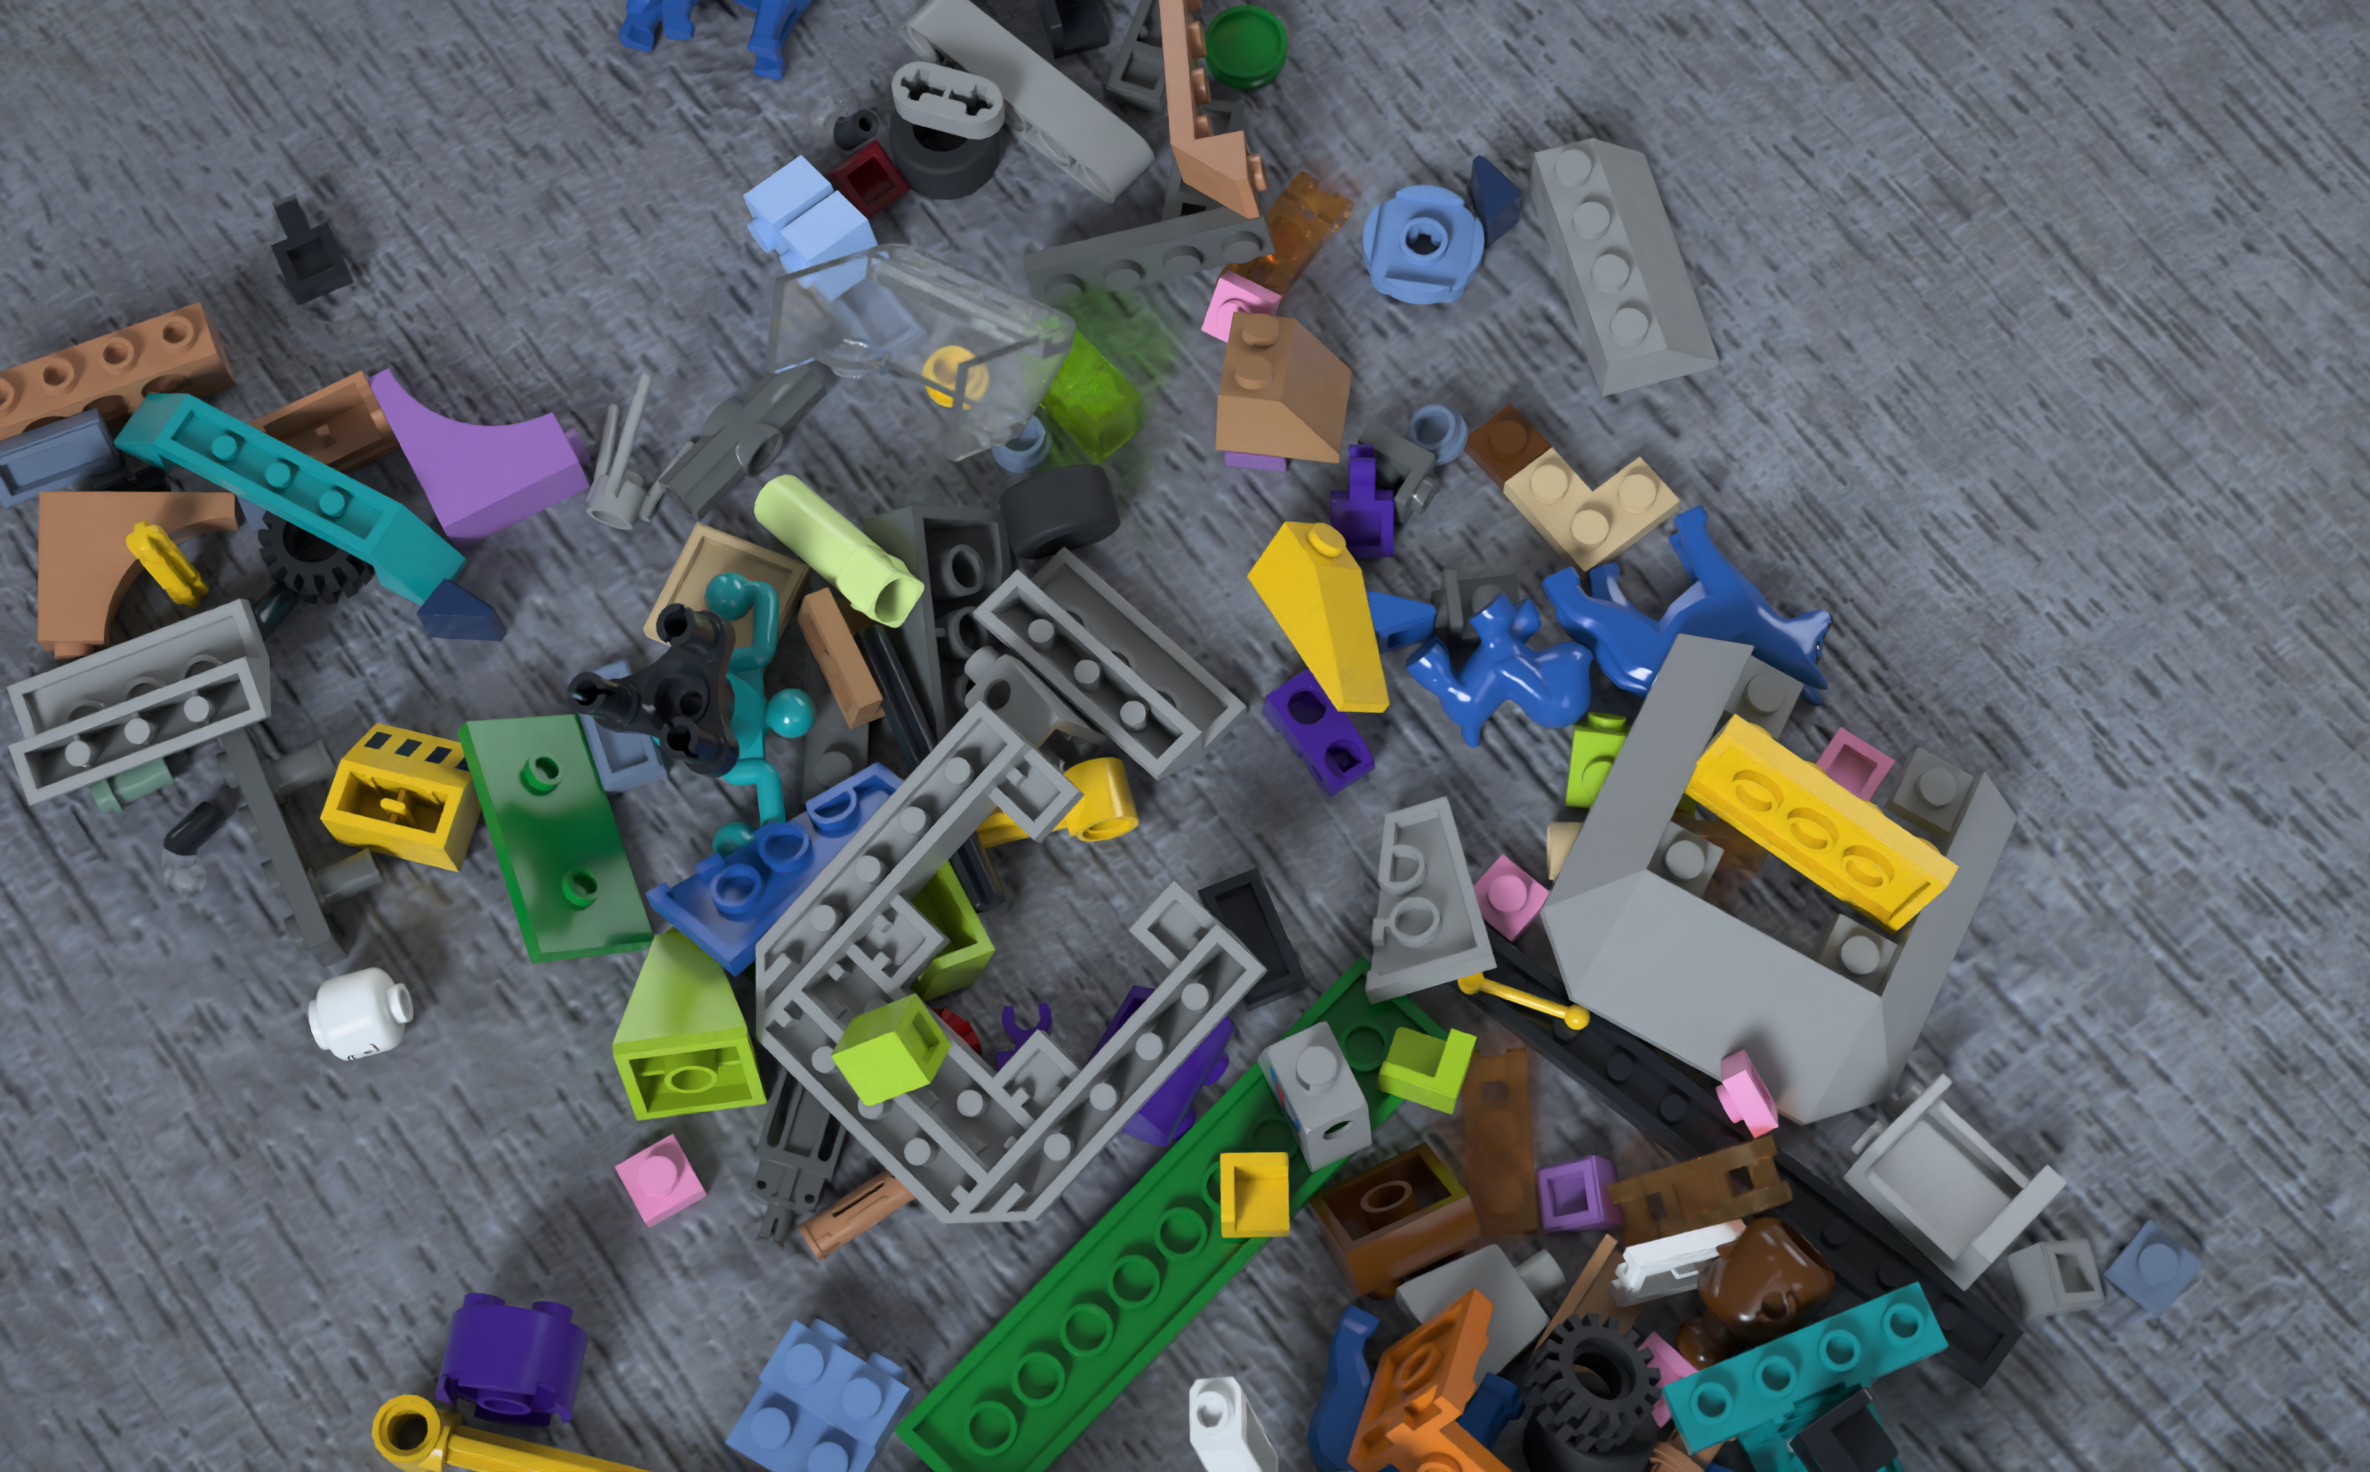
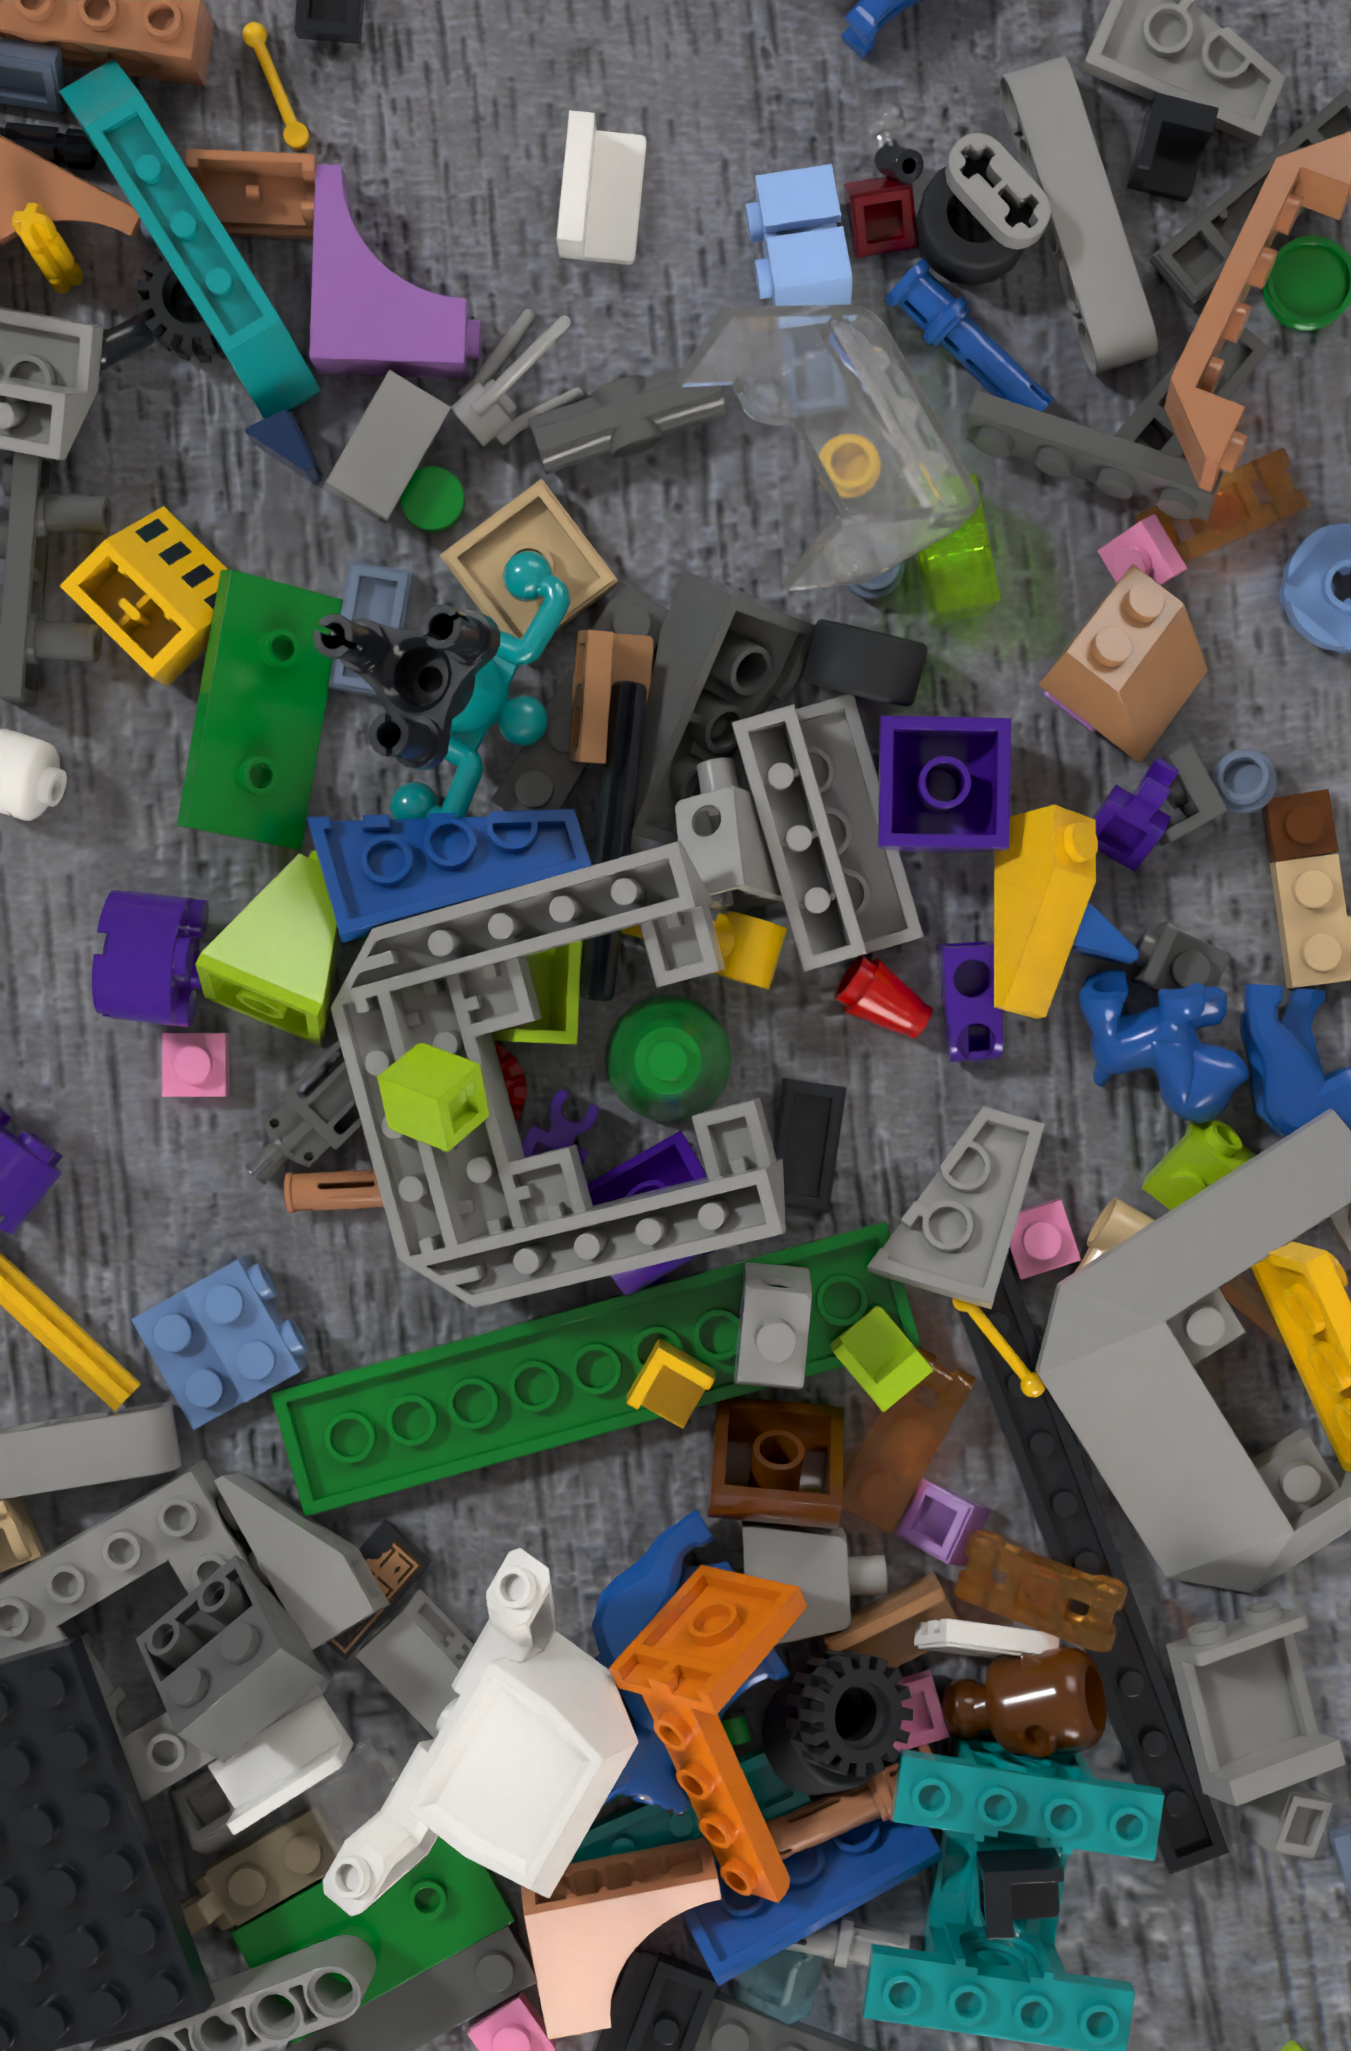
camera: 25 degrees right, 20 degrees up
yellowish green piece [754,474,924,628] -> none
bright pink plate [1716,1049,1779,1138] -> none
none -> dark purple brick [92,890,209,1027]
none -> yellow hinge [242,22,310,151]
none -> light grey hinge [323,370,451,521]
none -> green tile [400,466,466,534]
none -> white panel [557,110,647,265]
none -> green cone [605,995,731,1122]
none -> red cone [834,955,933,1039]
none -> dark purple brick [878,716,1011,853]
none -> blue pin [884,258,1054,412]

